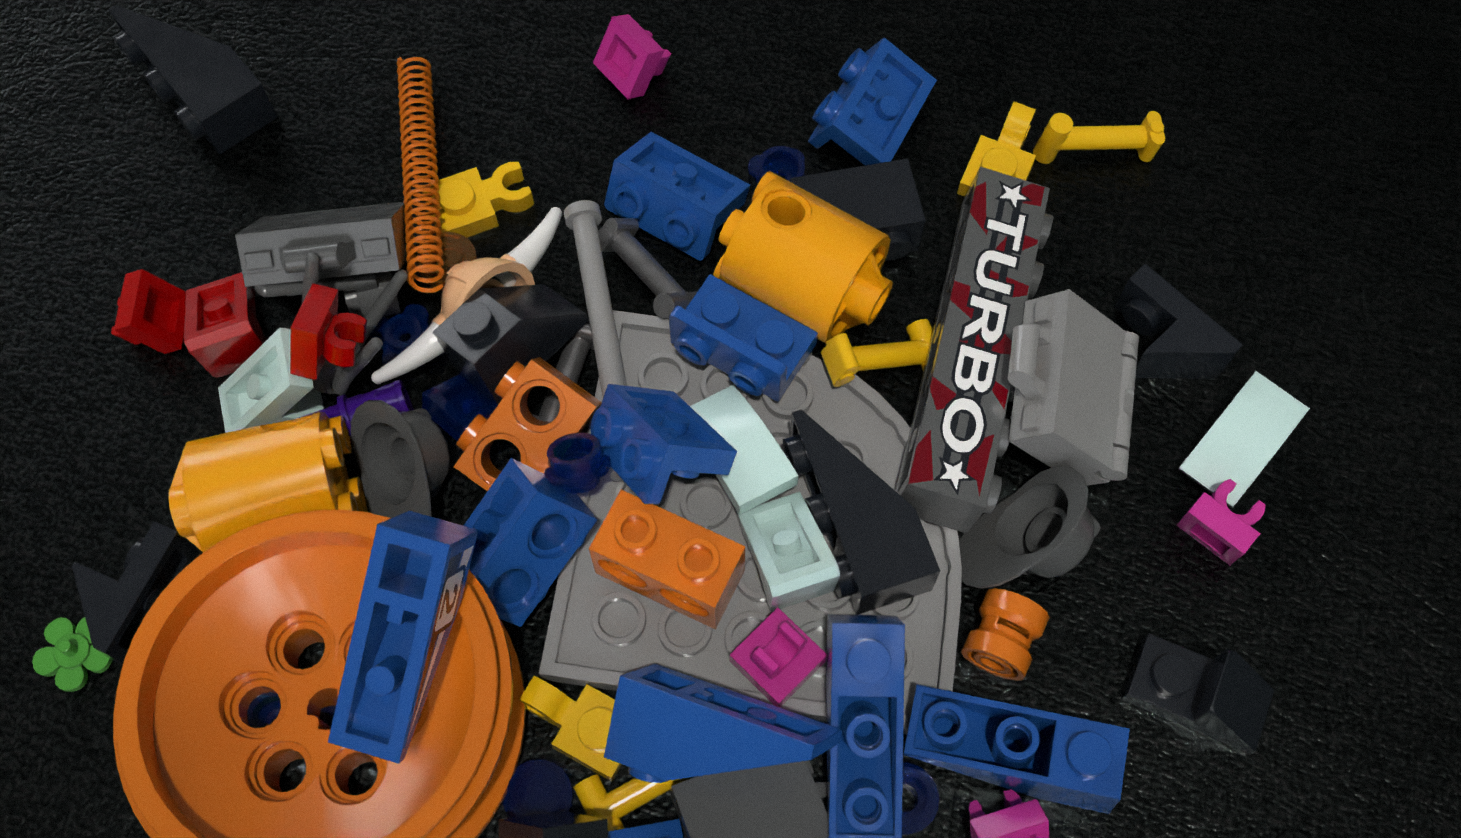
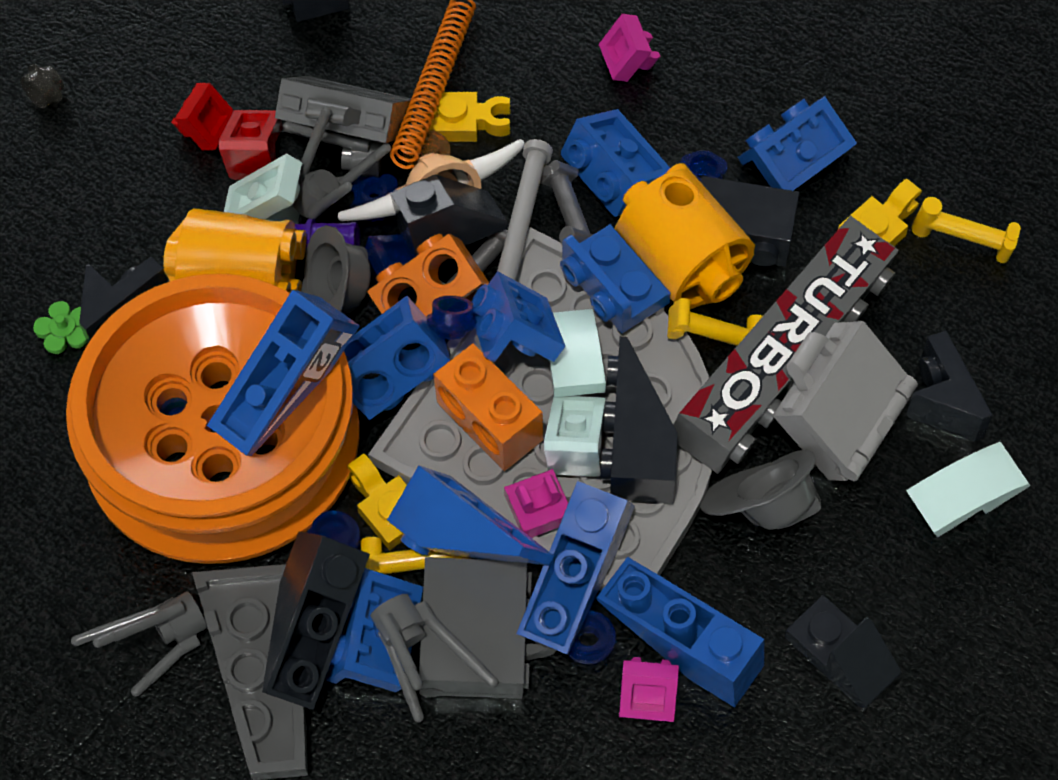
camera: 25 degrees right, 5 degrees down
red tile [290,283,367,380] -> none
orange wheel [961,588,1049,681] -> none
dark pink tile [1176,479,1266,566] -> none

